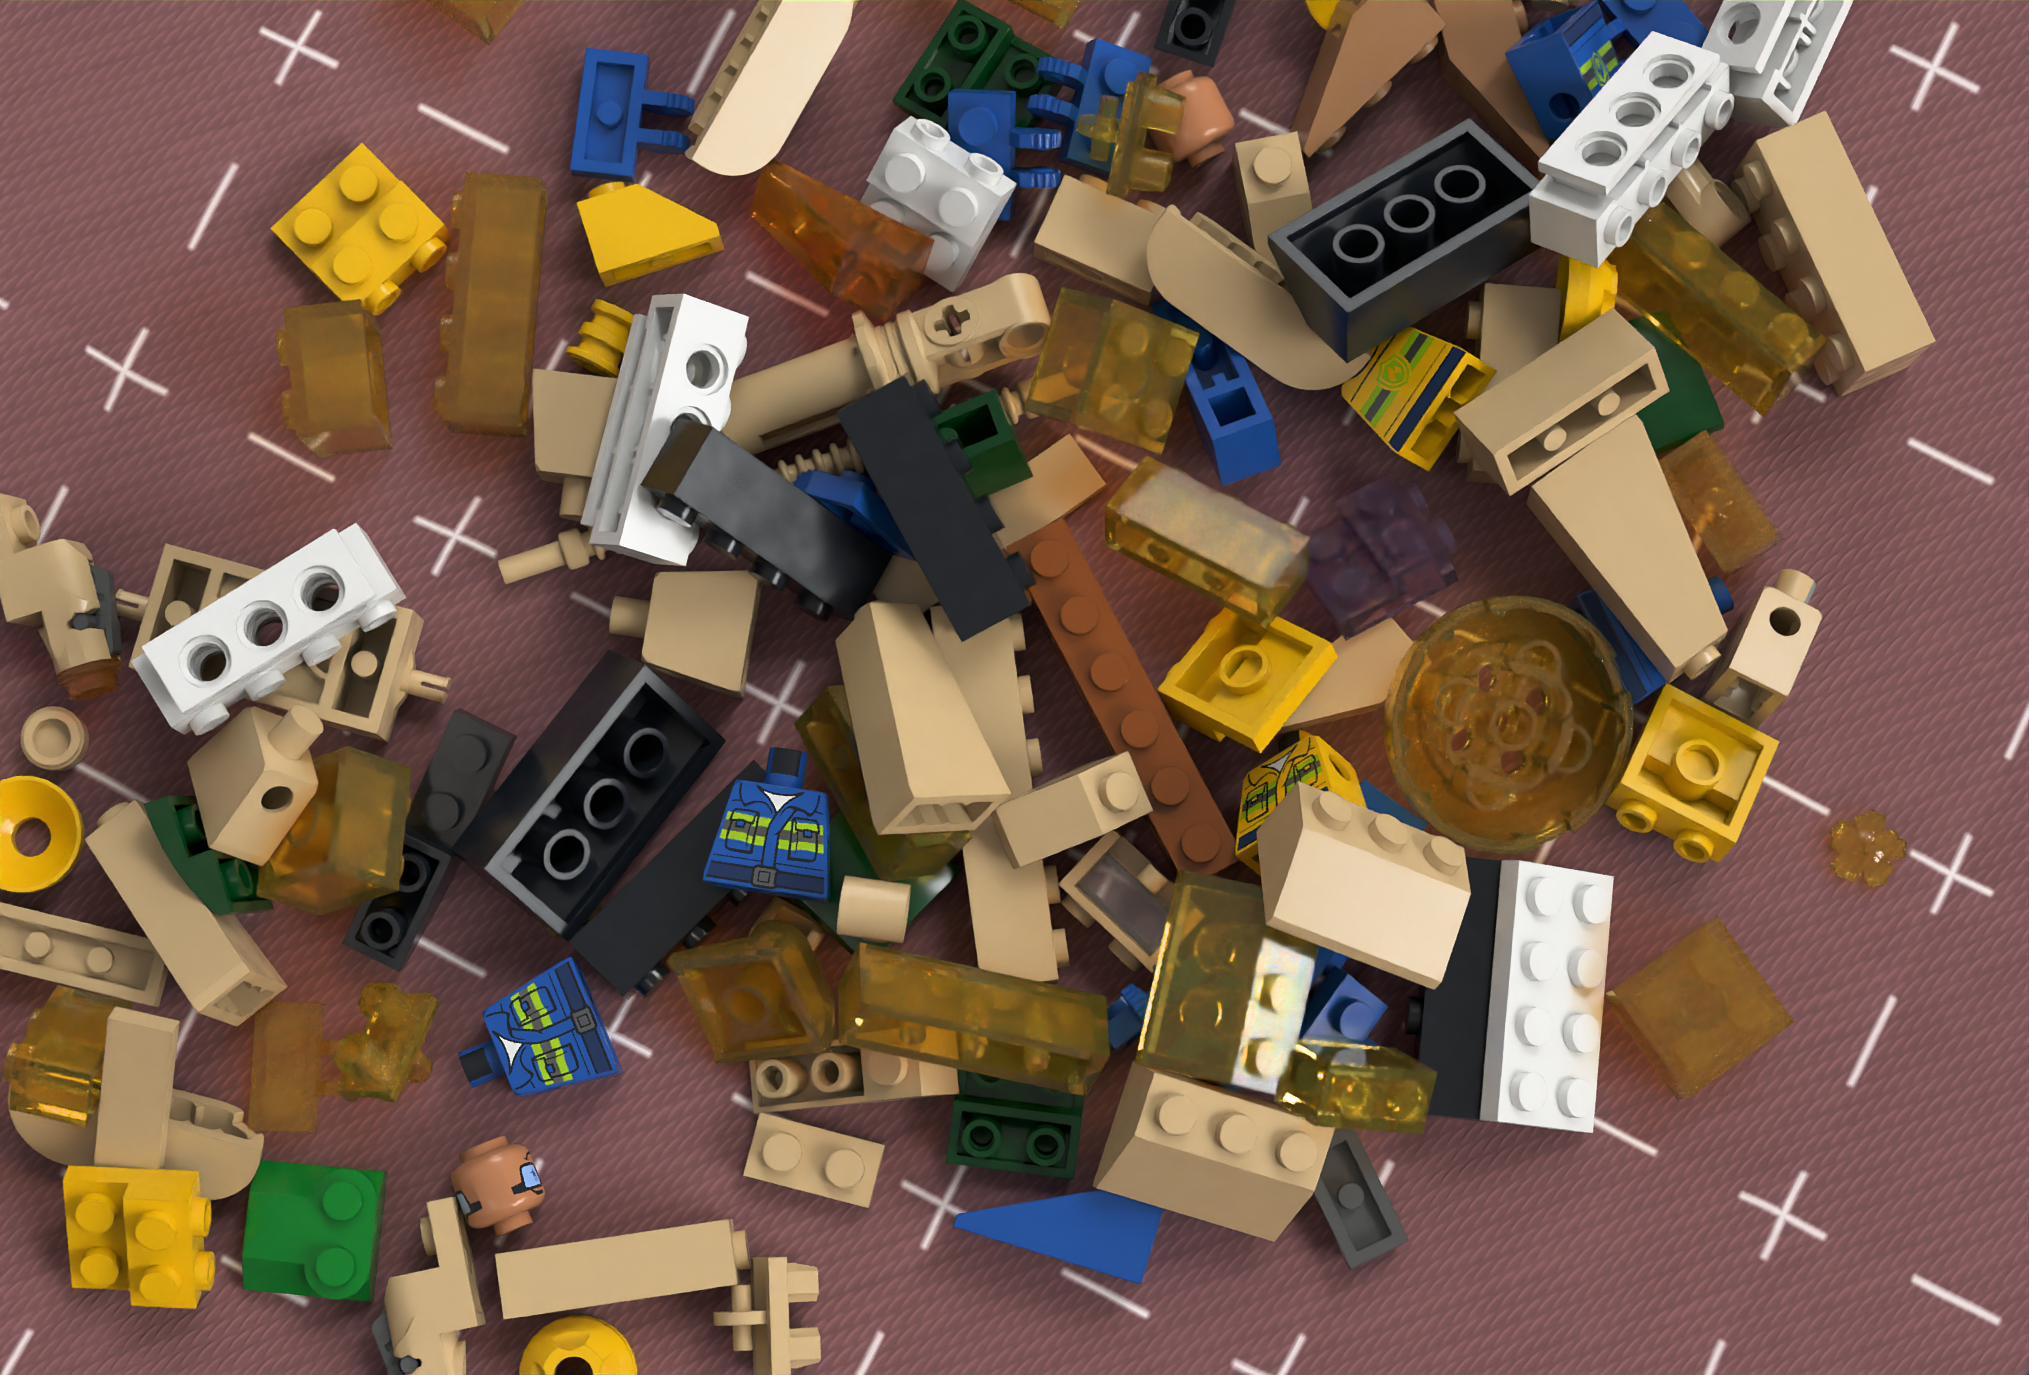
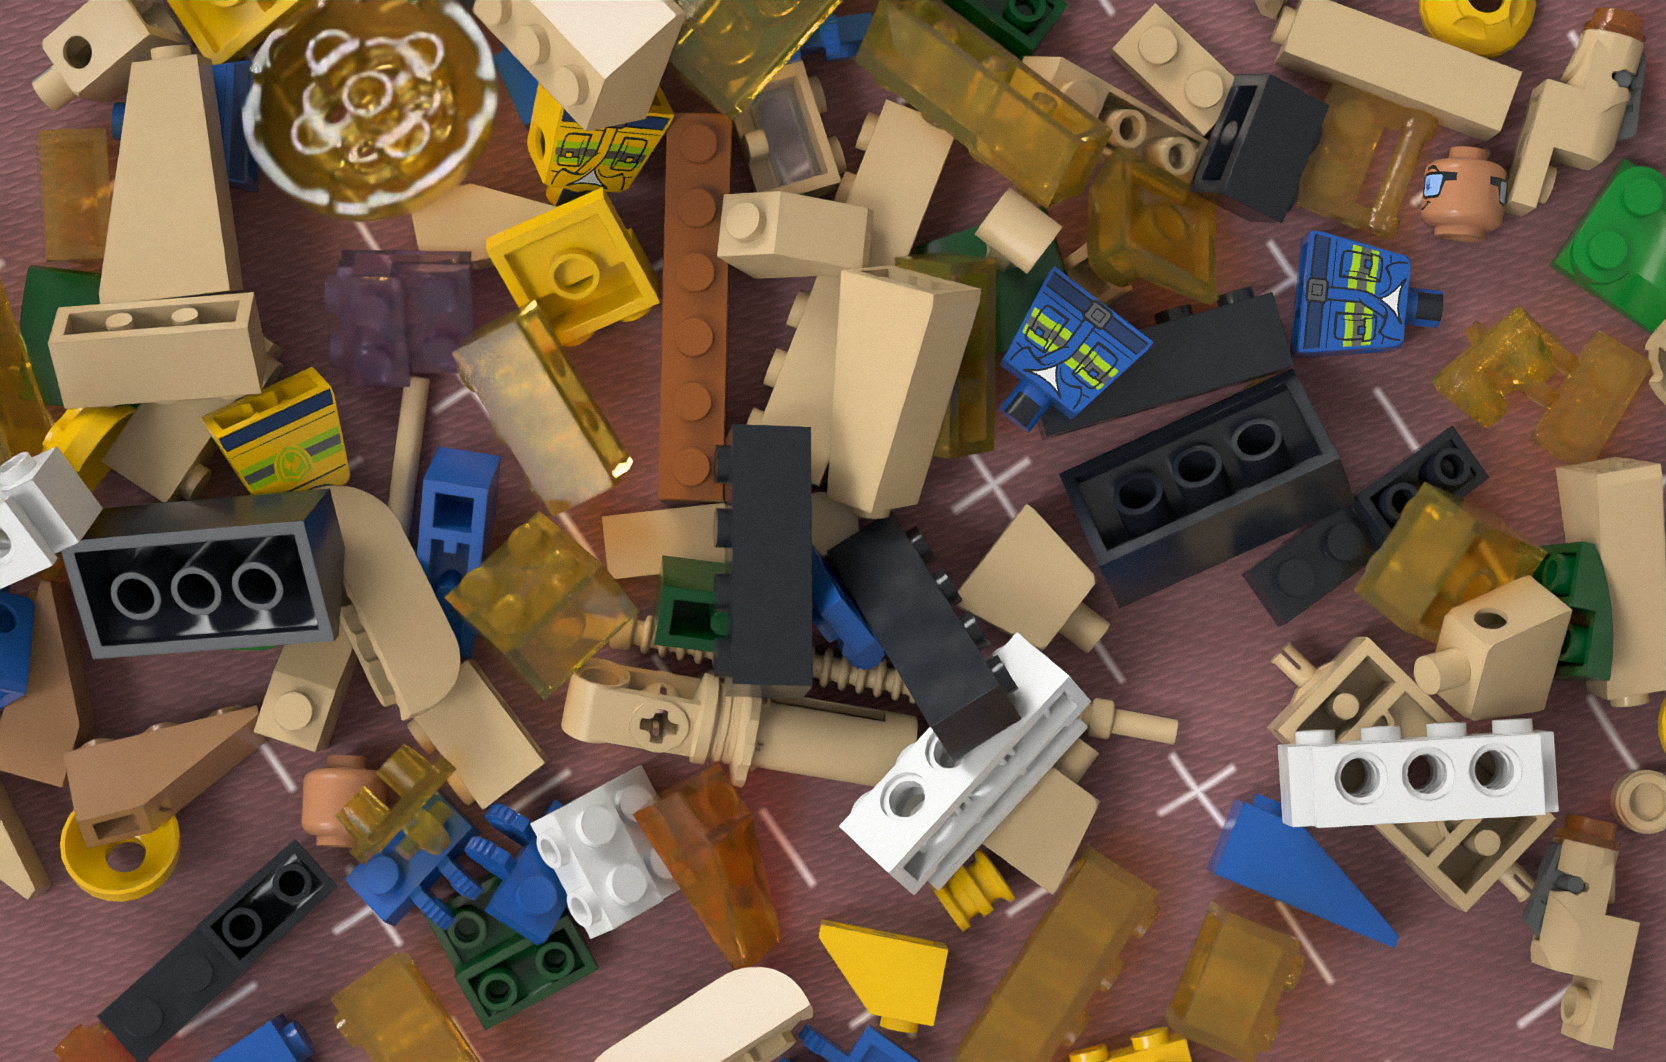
camera: 155 degrees left, 5 degrees up
none -> tan bar [388,376,430,540]
none -> black brick [1190,73,1330,224]
none -> blue slope [1207,793,1399,948]
none -> clear yellow plate [1295,80,1439,240]

